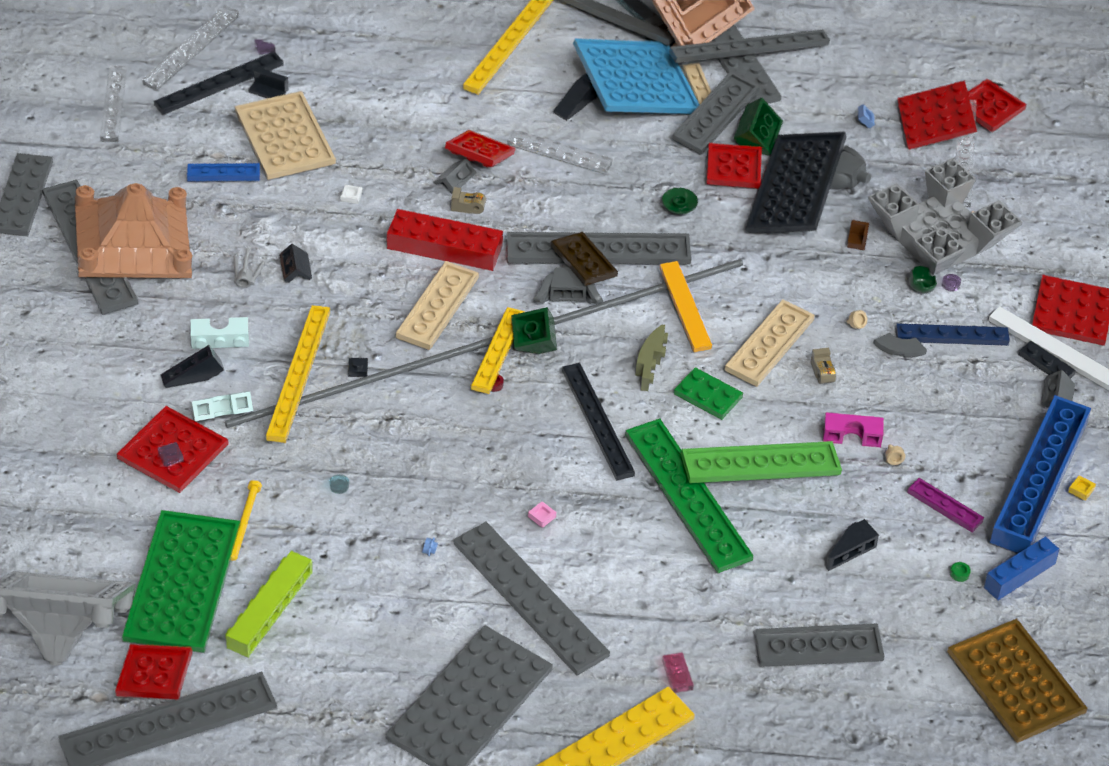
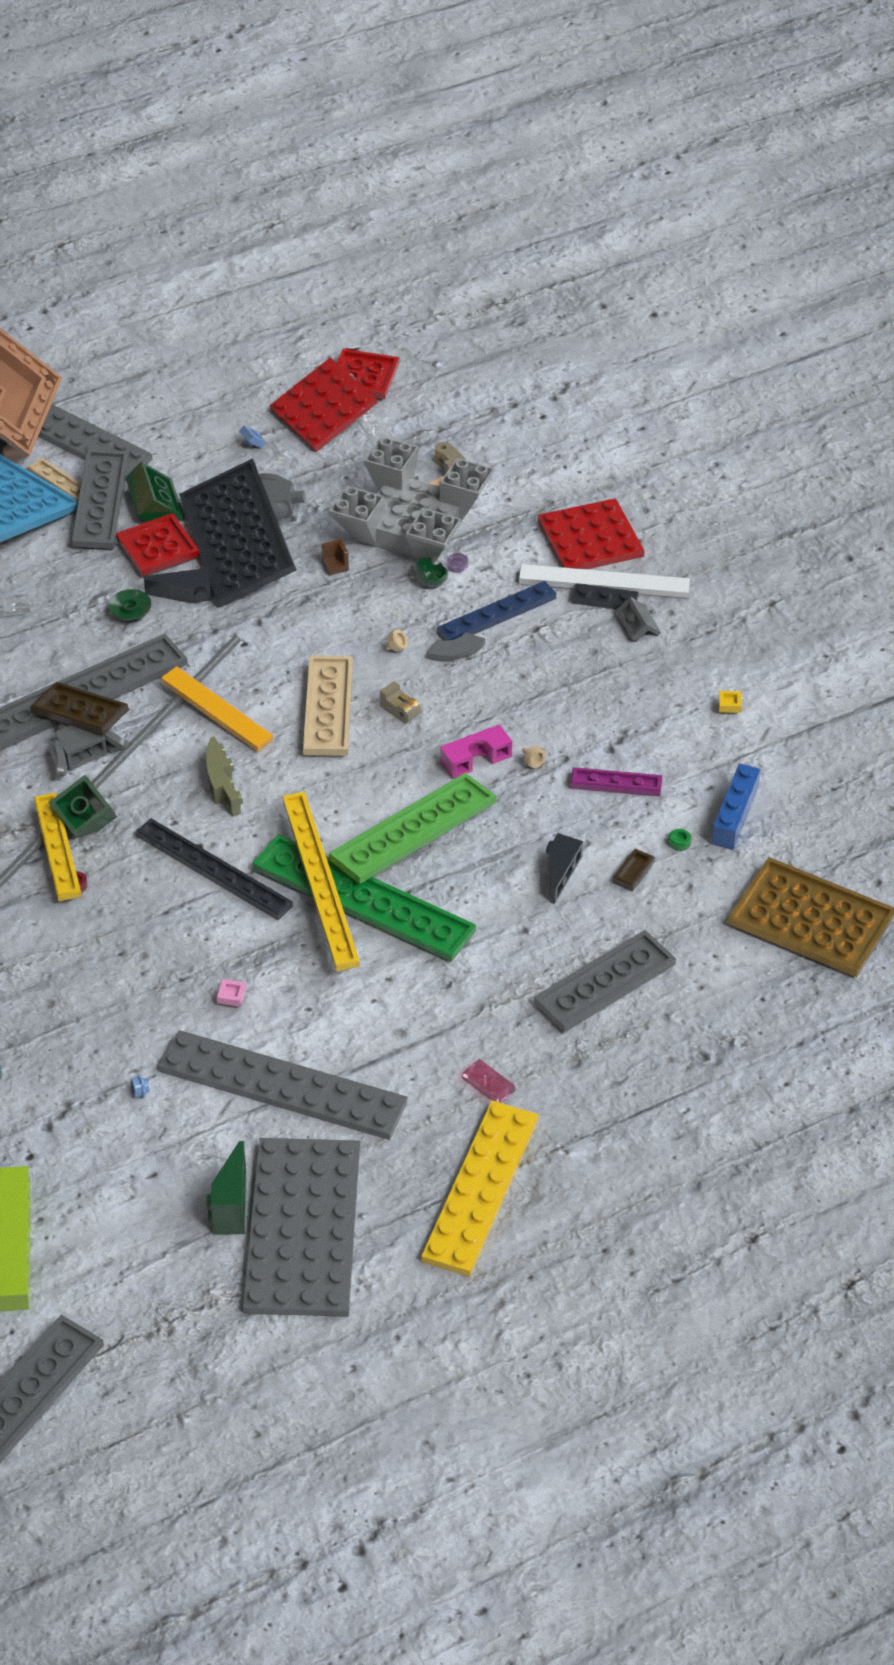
camera: 30 degrees left, 0 degrees up
dark grey plate [669,29,830,63] -> none
green plate [674,367,743,420] -> none
blue brick [990,395,1091,553] -> none
none -> black slope [143,568,211,603]
none -> dark green slope [206,1141,247,1235]
none -> yellow plate [283,791,360,972]
none -> dark tan leg [435,442,466,476]
none -> dark brown tile [612,848,655,892]

